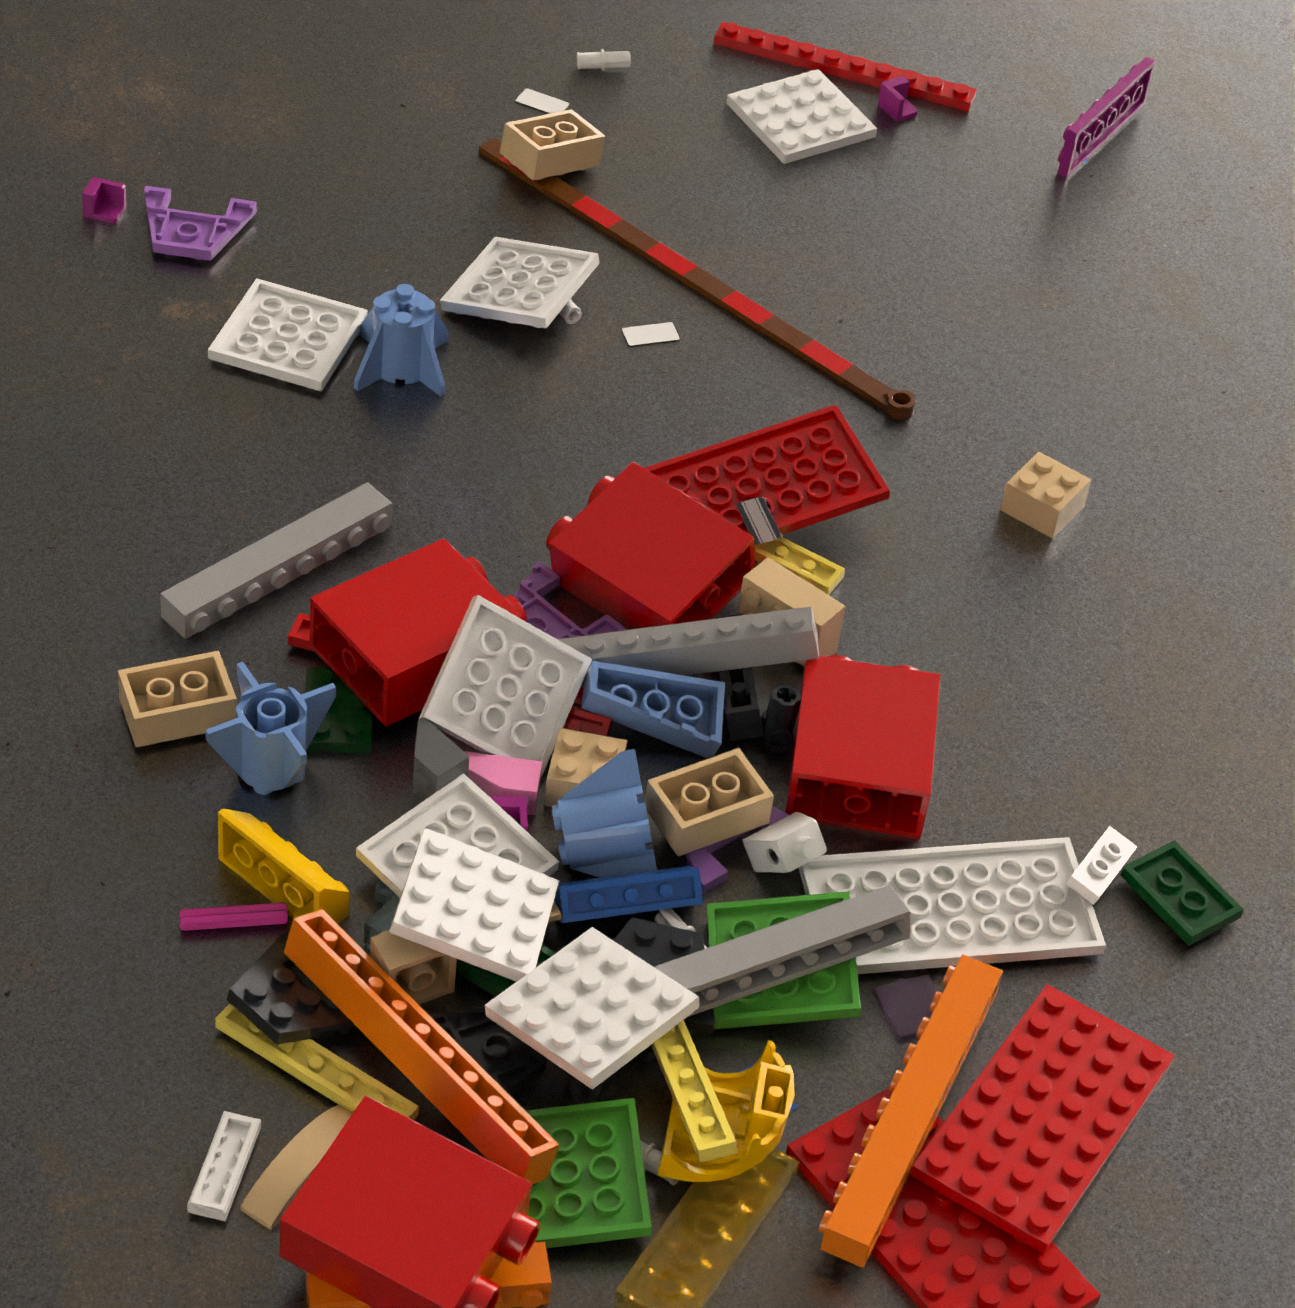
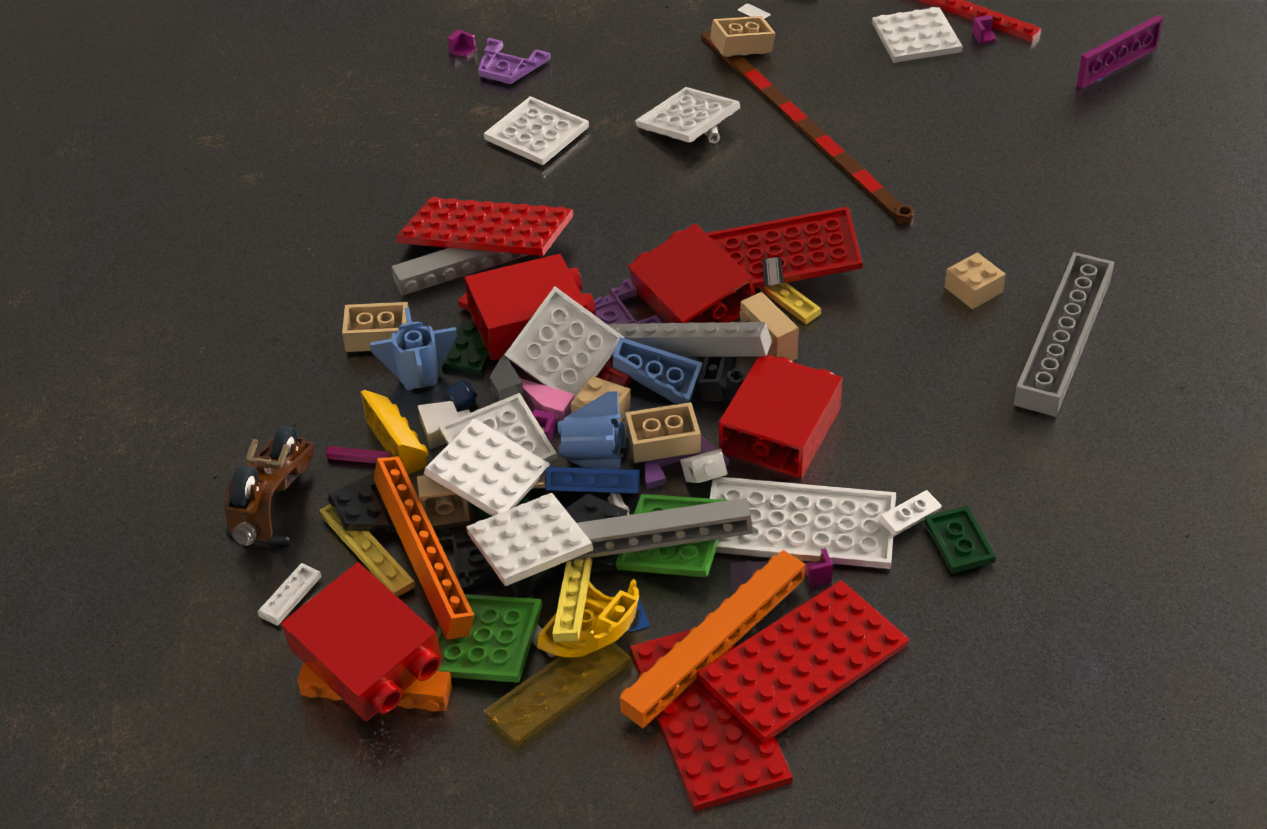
camera: 25 degrees right, 0 degrees up
medium blue brick [354,284,449,397] -> none
white sticker [622,322,680,346] -> none
none -> piece [224,426,314,545]
none -> red plate [396,197,574,256]
none -> white torso [418,401,470,449]
none -> dark blue head [445,380,478,412]
none -> magenta panel [805,548,833,588]
none -> light grey brick [1014,252,1114,417]

